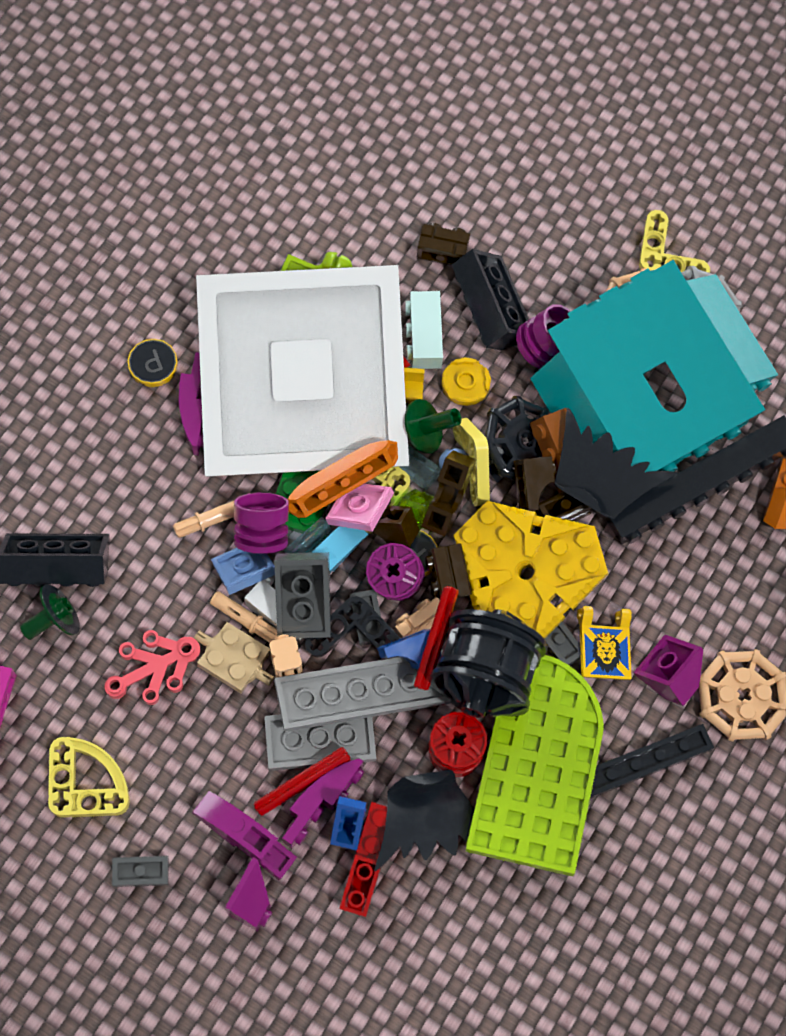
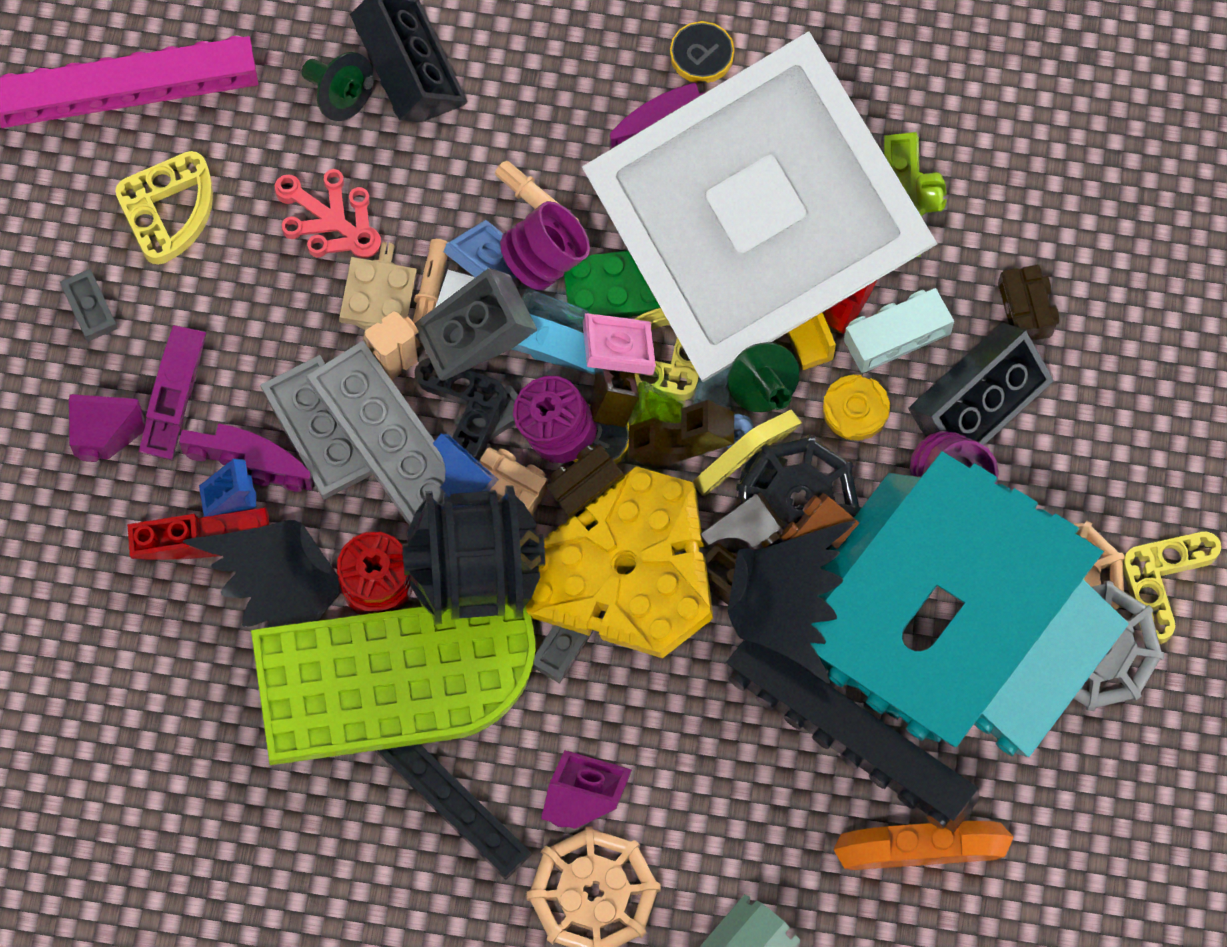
camera: 70 degrees right, 0 degrees up
red axle [254,747,351,816] -> none
orange brick [287,440,398,518] -> none
red axle [414,586,459,691] -> none
flag [577,606,632,680] -> none

